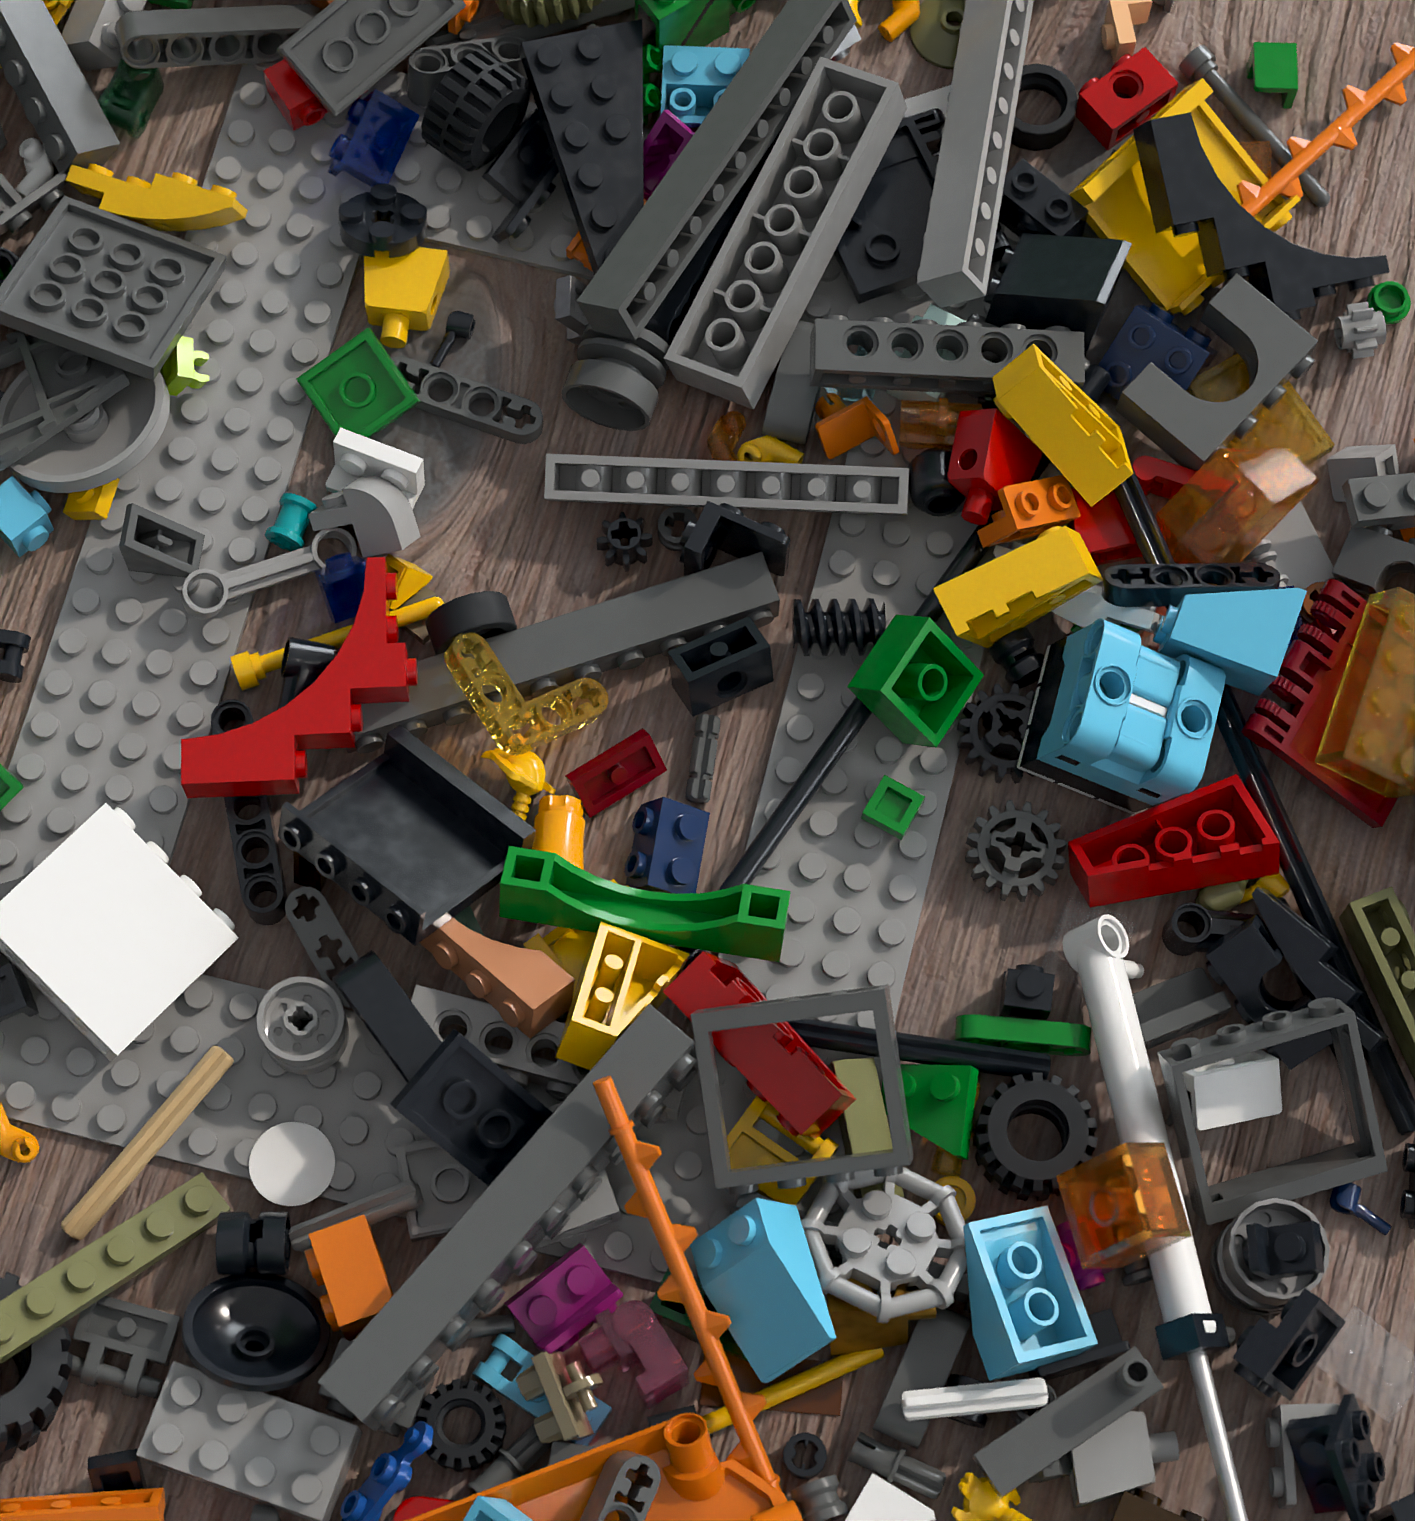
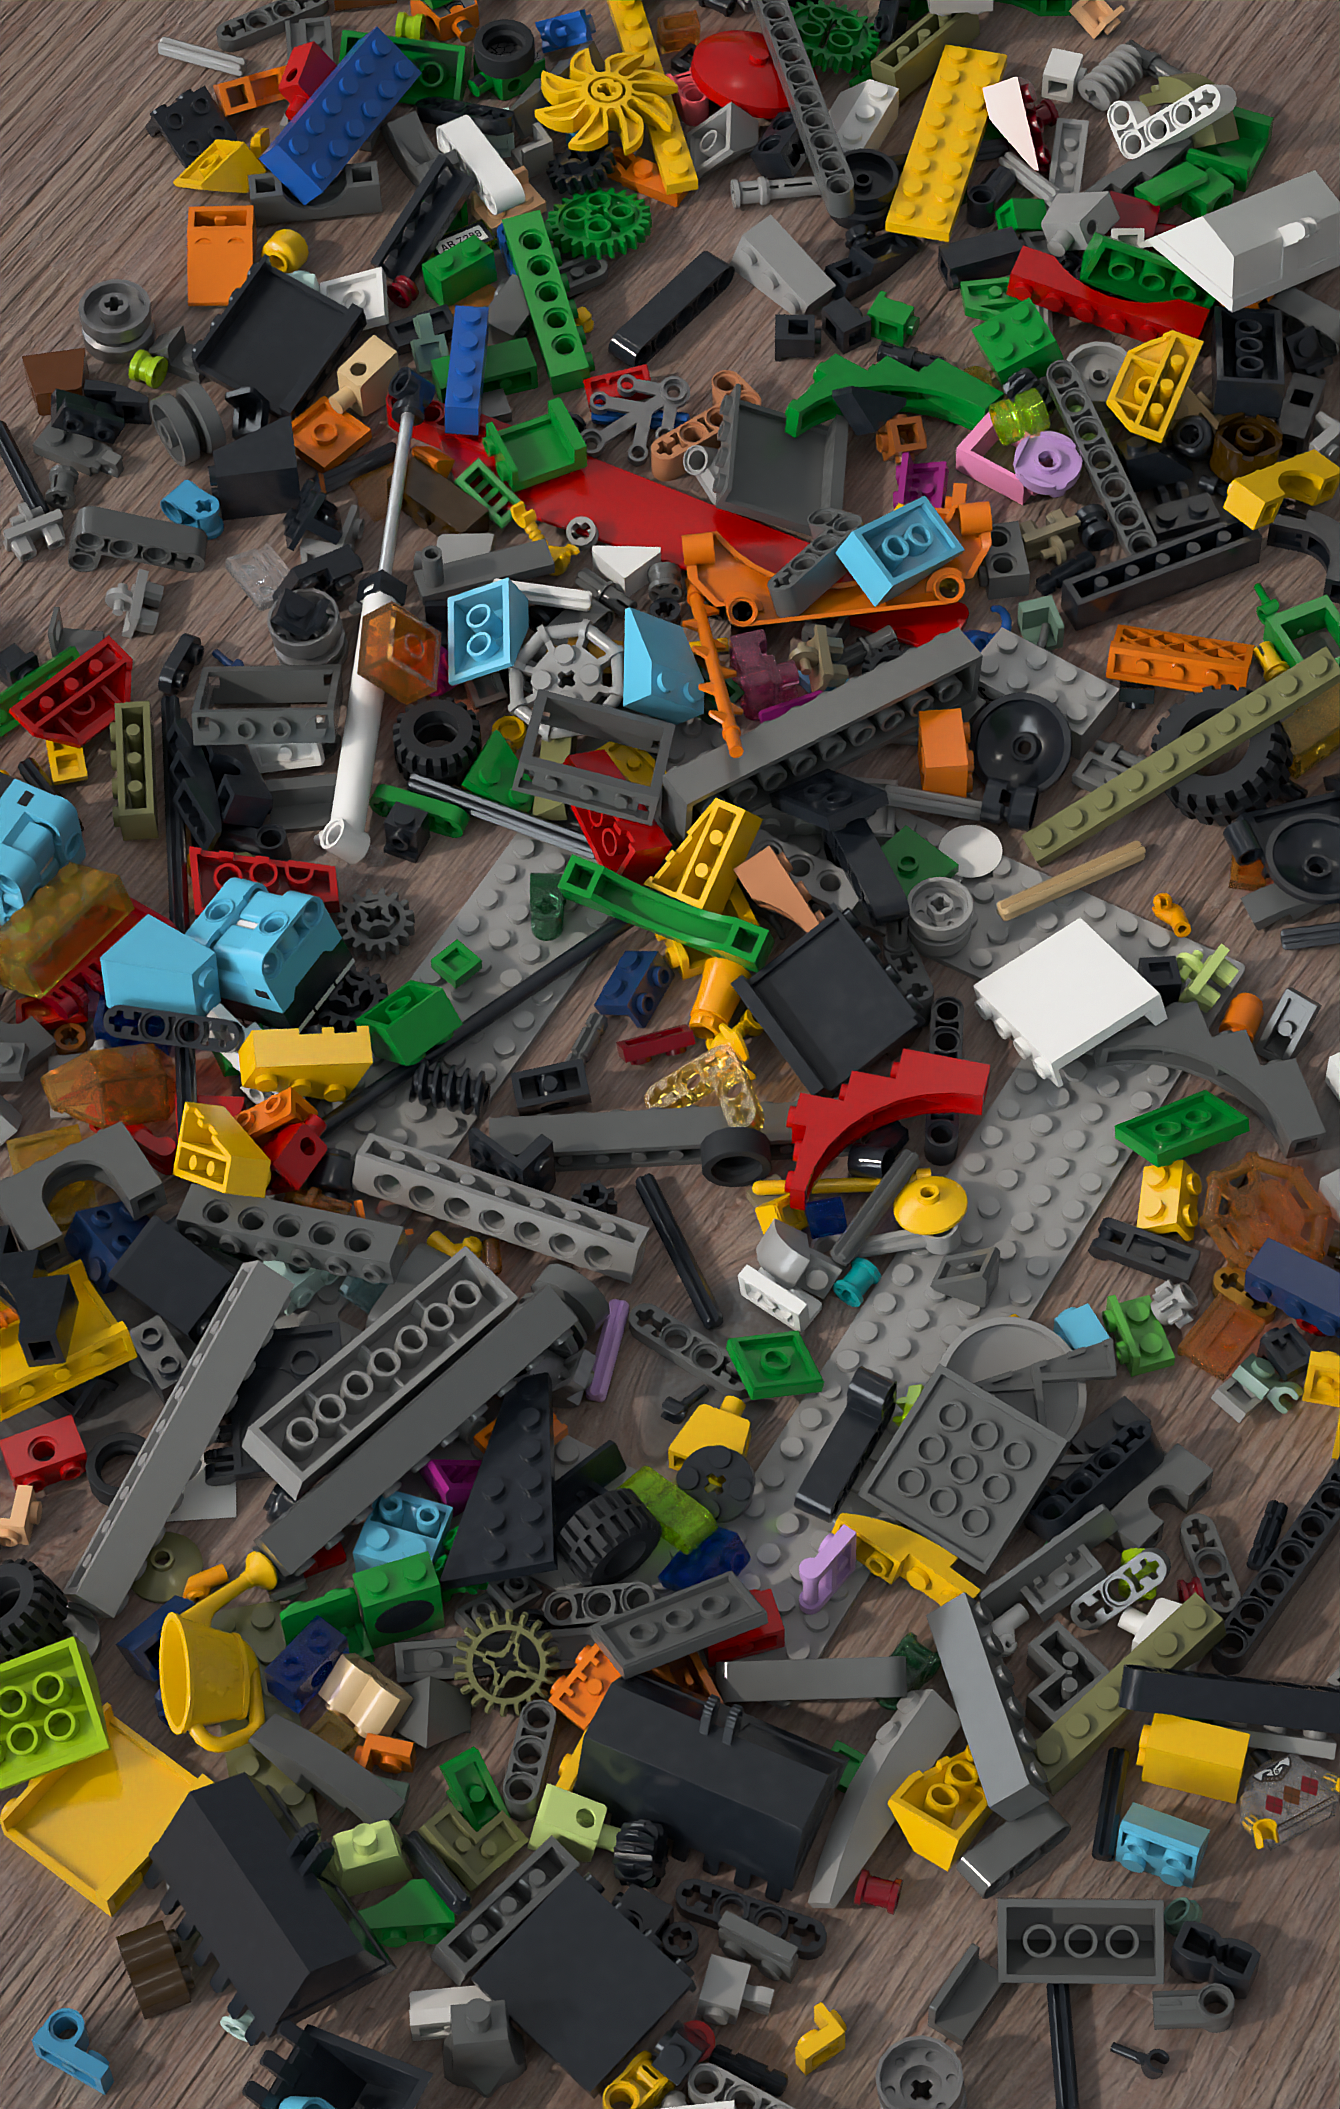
camera: 160 degrees left, 15 degrees down
none -> clear green piece [530,873,567,941]
none -> lavender axle [585,1299,629,1402]
none -> clear neon green beam [615,1465,718,1554]
none -> black axle [636,1173,723,1330]
none -> black beam [794,1366,897,1523]
none -> lavender plate [799,1524,857,1615]
none -> dark grey axle [830,1149,920,1266]
none -> green plate [881,825,959,899]
none -> yellow dish [893,1176,968,1235]

